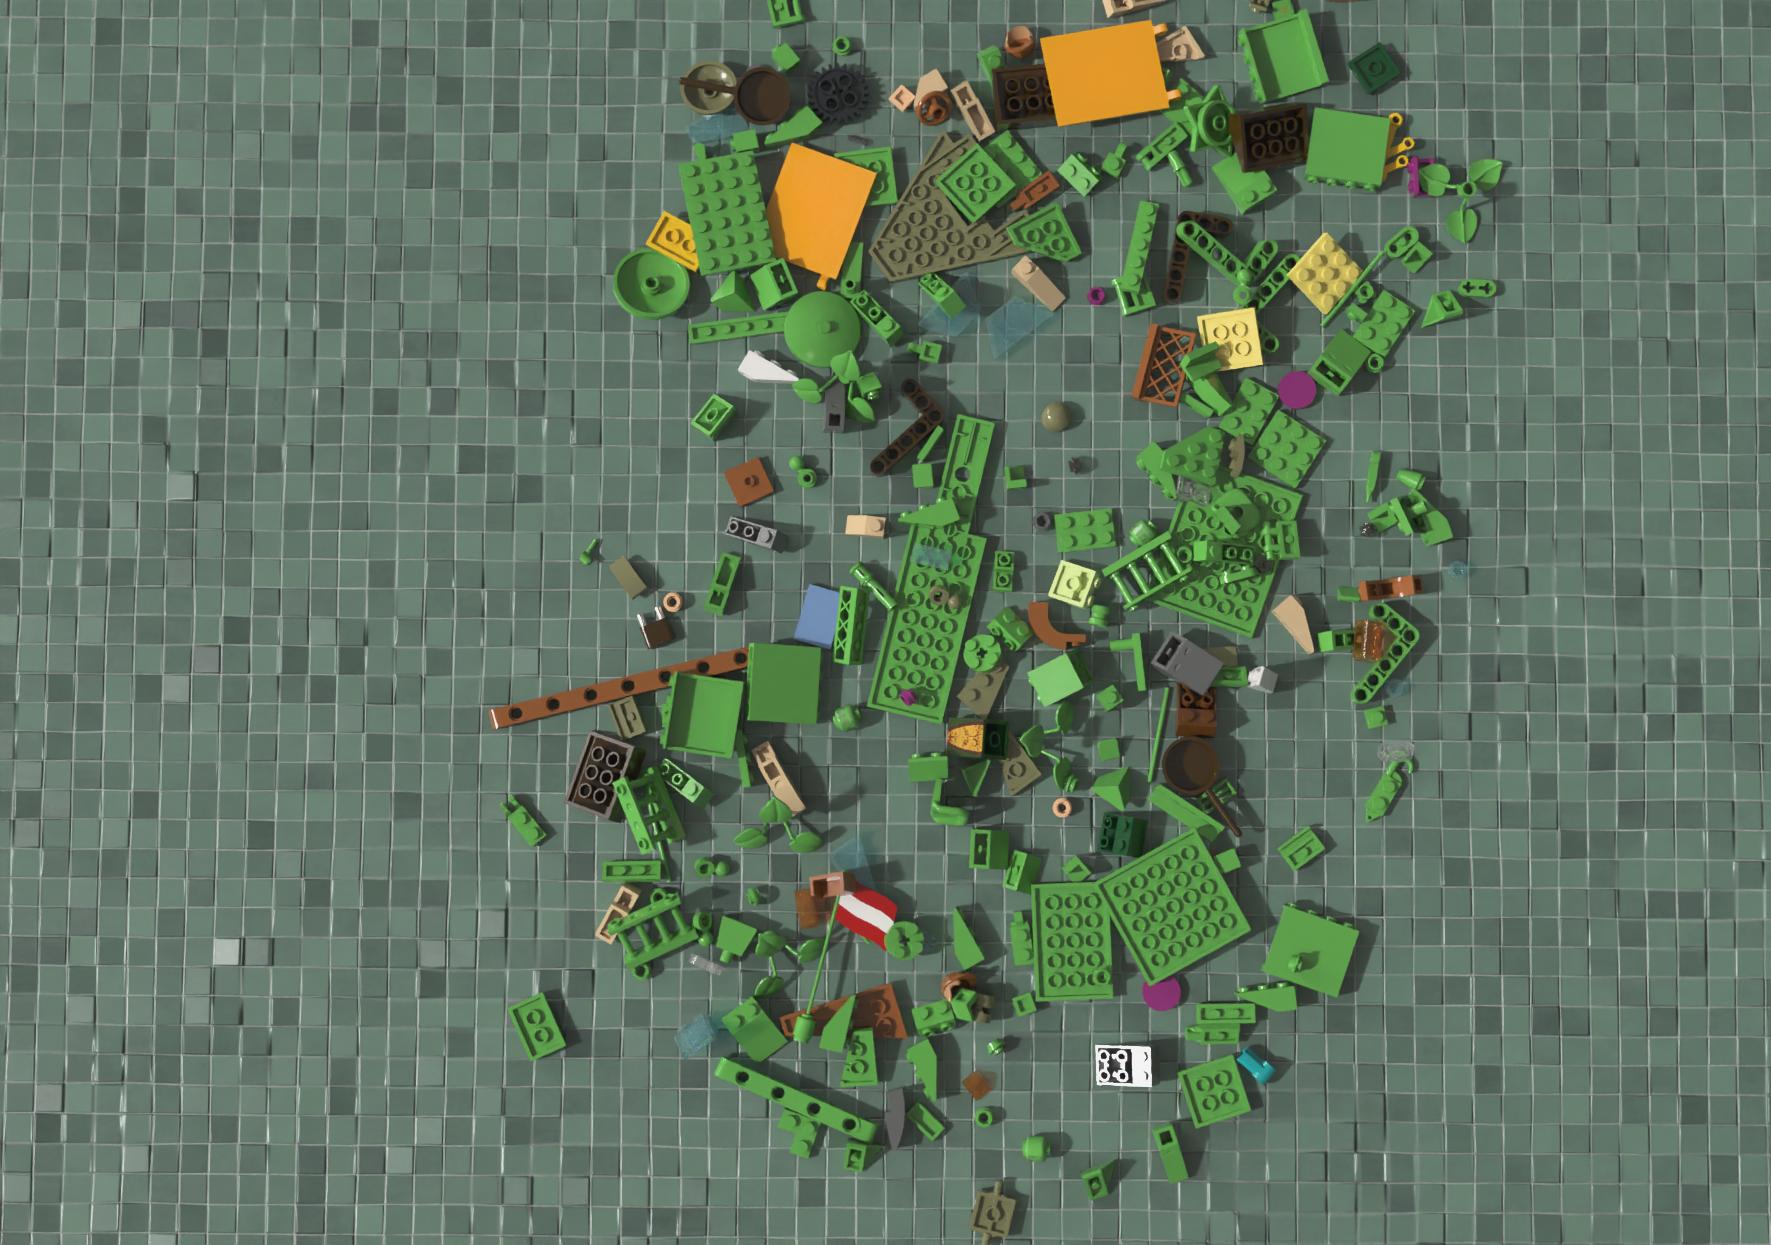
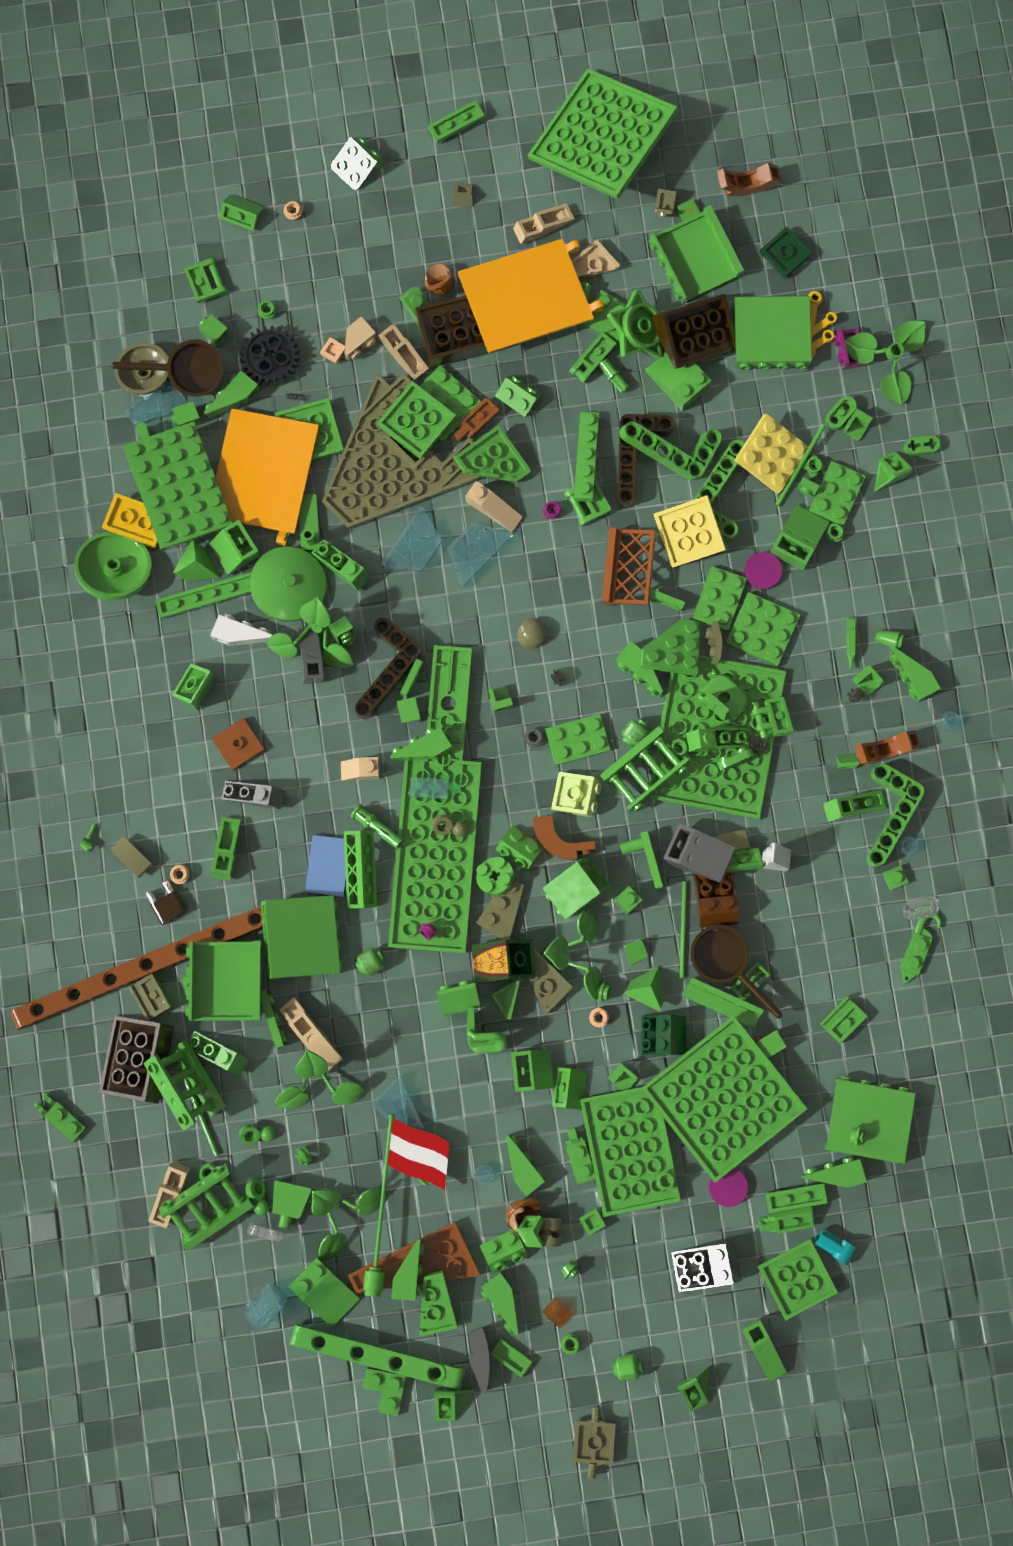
camera: 10 degrees left, 5 degrees down
bright green plate [507,992,567,1061] -> none
bright green plate [602,861,661,883] -> none
bright green plate [632,962,652,980] -> none
bright green plate [789,456,817,488] -> none
clear orange brick [794,888,820,930] -> none
dark orange panel [809,871,856,899] -> none
bright green plate [884,921,924,960] -> none
bright green plate [907,340,942,364] -> none
dark orange piece [916,91,952,126] -> none
bright green slope [918,273,966,319] -> none
bright green slope [993,551,1014,593] -> none
bright green wheel [1088,605,1111,627] -> none
bright green plate [1100,142,1127,178] -> none
clear slope [1176,475,1211,506] -> none
bright green panel [1180,341,1222,382] -> none
bright green slope [1181,369,1234,416] -> none
bright green plate [1233,269,1253,305] -> none
tan slope [1271,595,1314,655] -> none
clear orange brick [1353,620,1385,663] -> none
bright green plate [1389,496,1429,536] -> none

